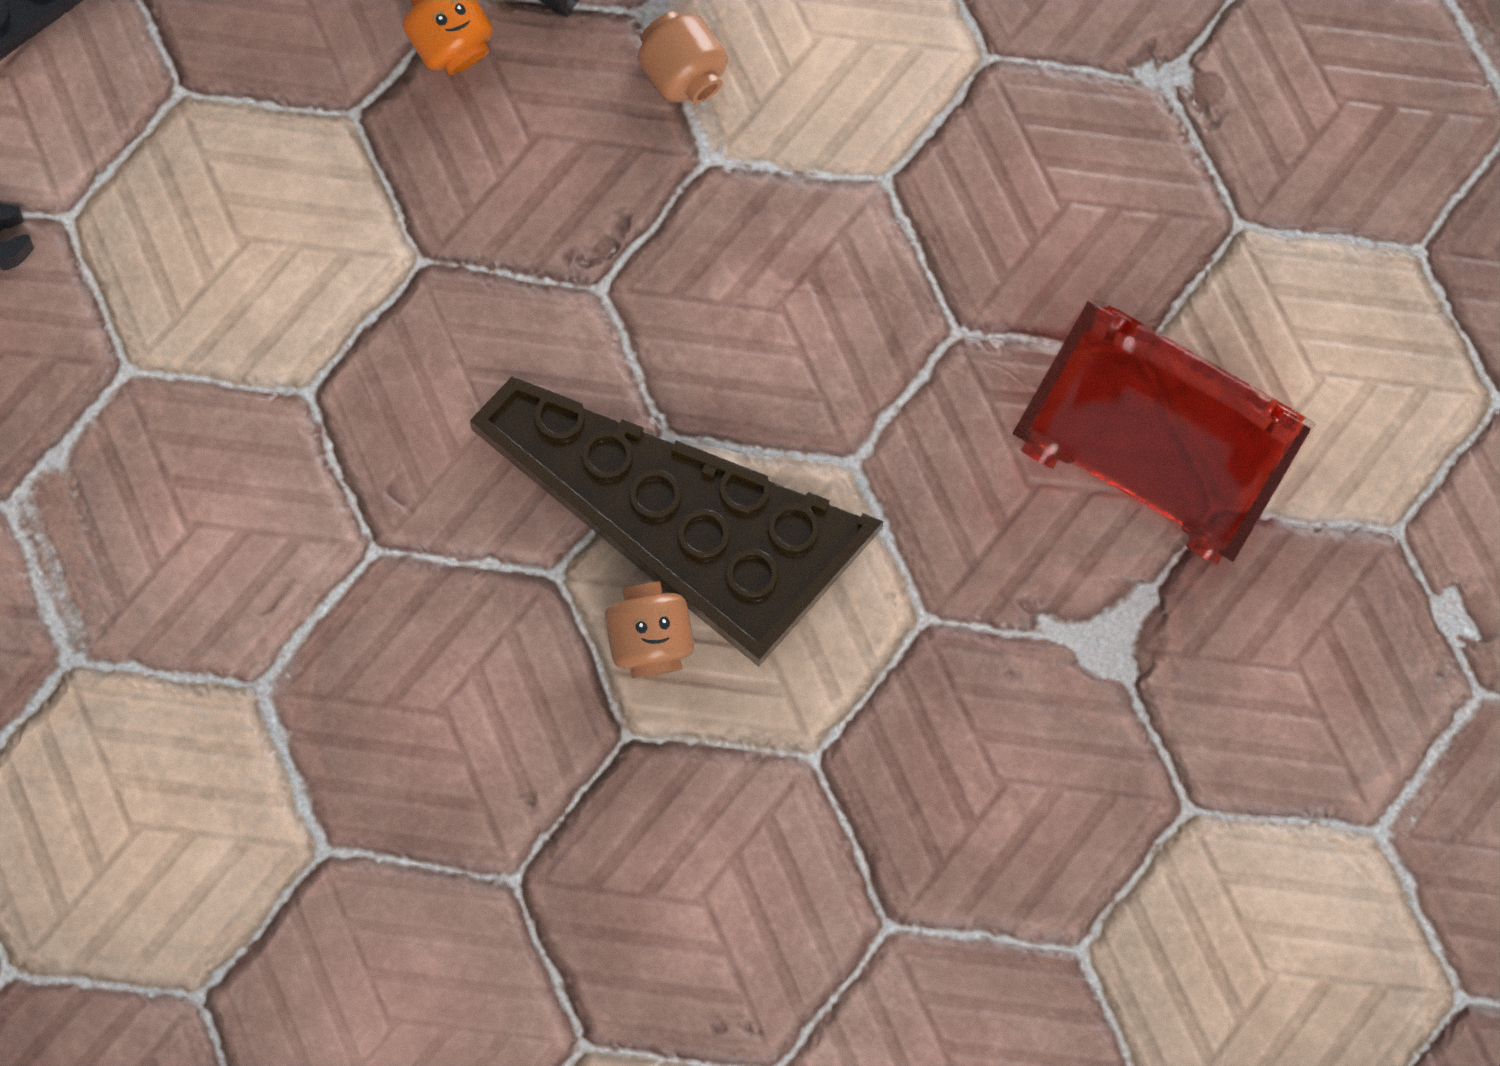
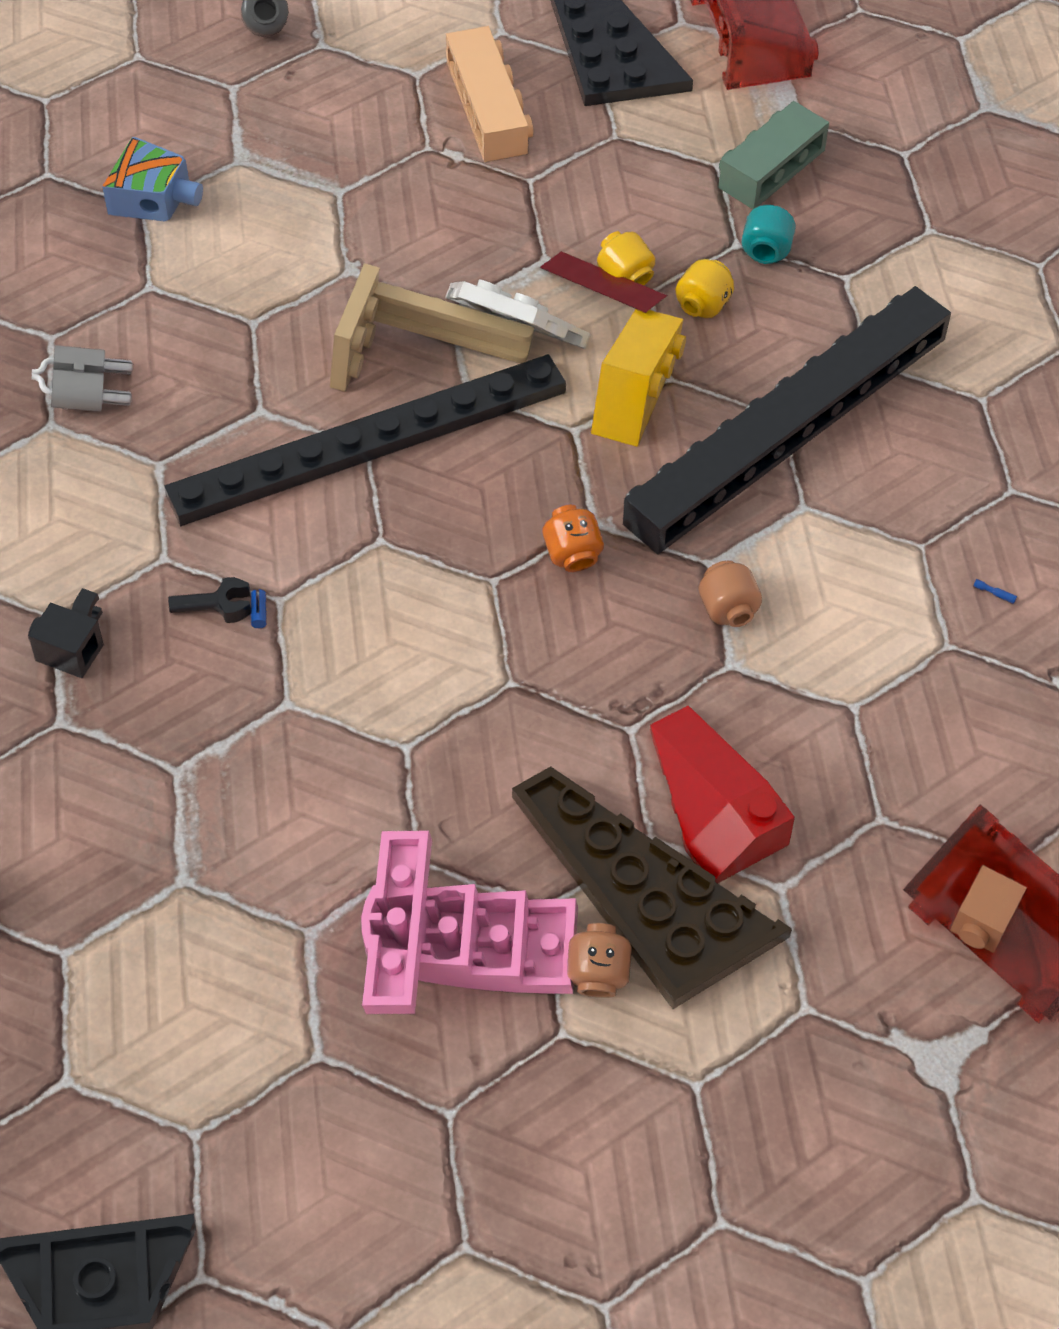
camera: 20 degrees right, 15 degrees down
none -> blue piece [251,589,267,629]
none -> bright pink slope [361,831,578,1014]
none -> red wedge [650,706,795,883]
none -> nougat brick [950,865,1027,953]

